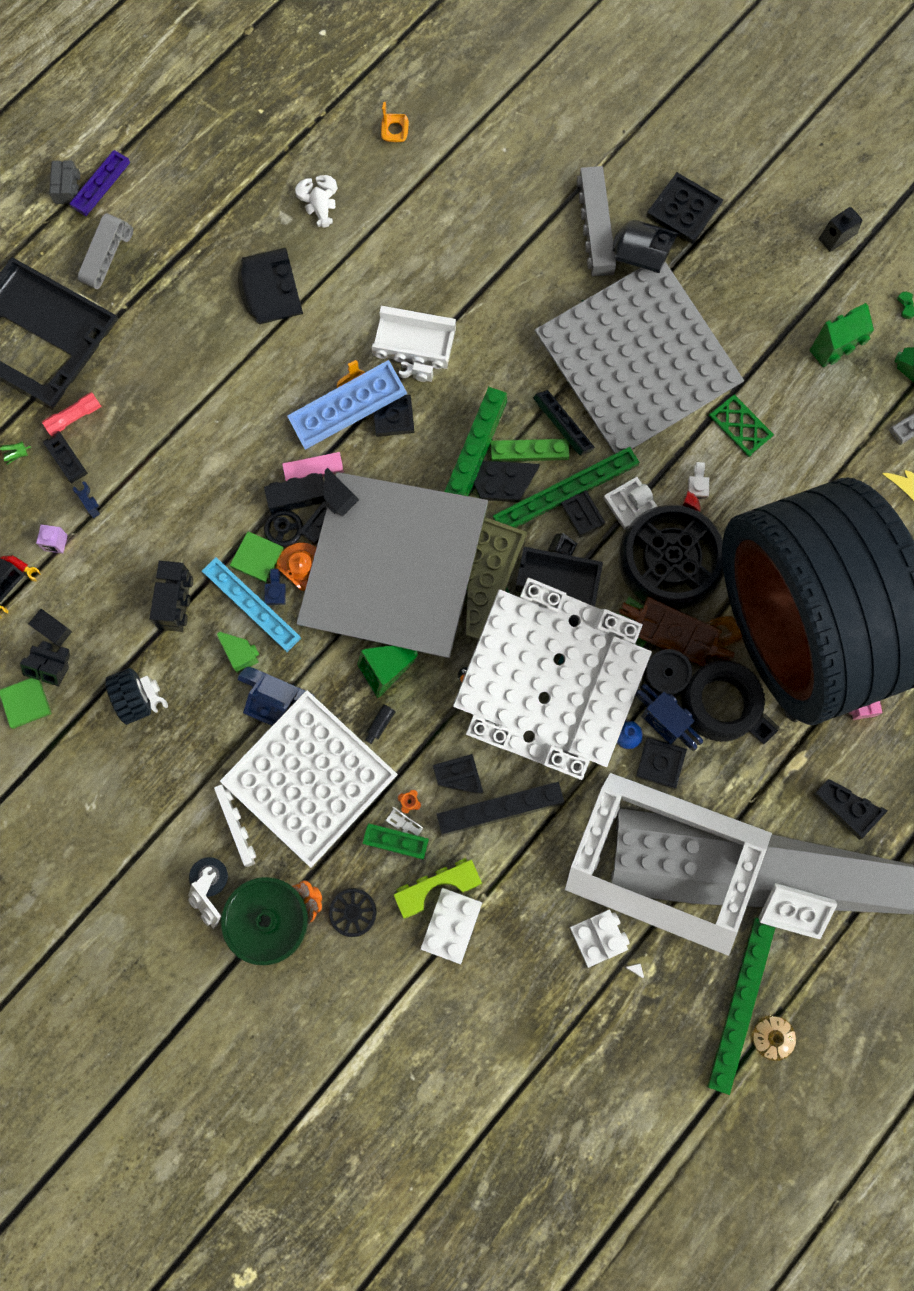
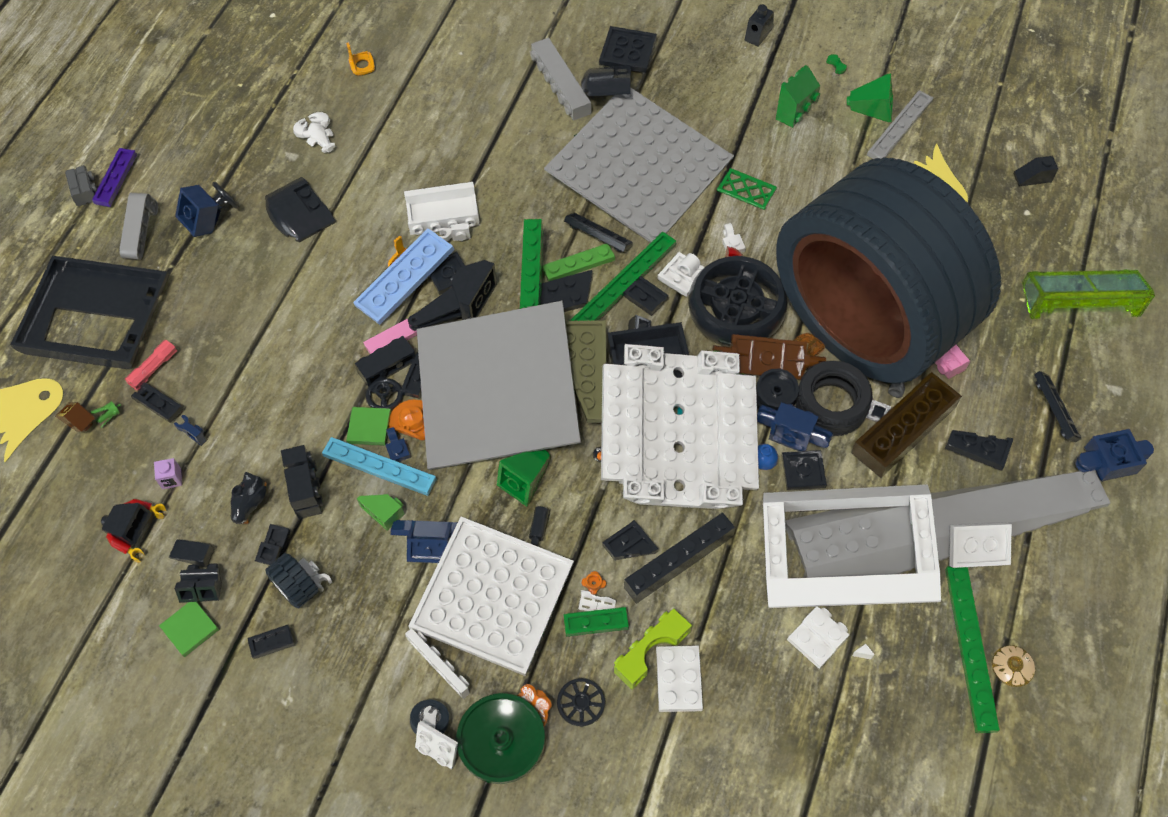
camera: 20 degrees left, 15 degrees down
black slope [324,468,359,517] -> none
none -> dark blue piece [175,182,239,237]
none -> black animal [230,472,267,524]
none -> black plate [247,624,295,659]
none -> black slope [255,524,291,565]
none -> black slope [408,260,497,331]
none -> dark brown brick [851,372,962,478]

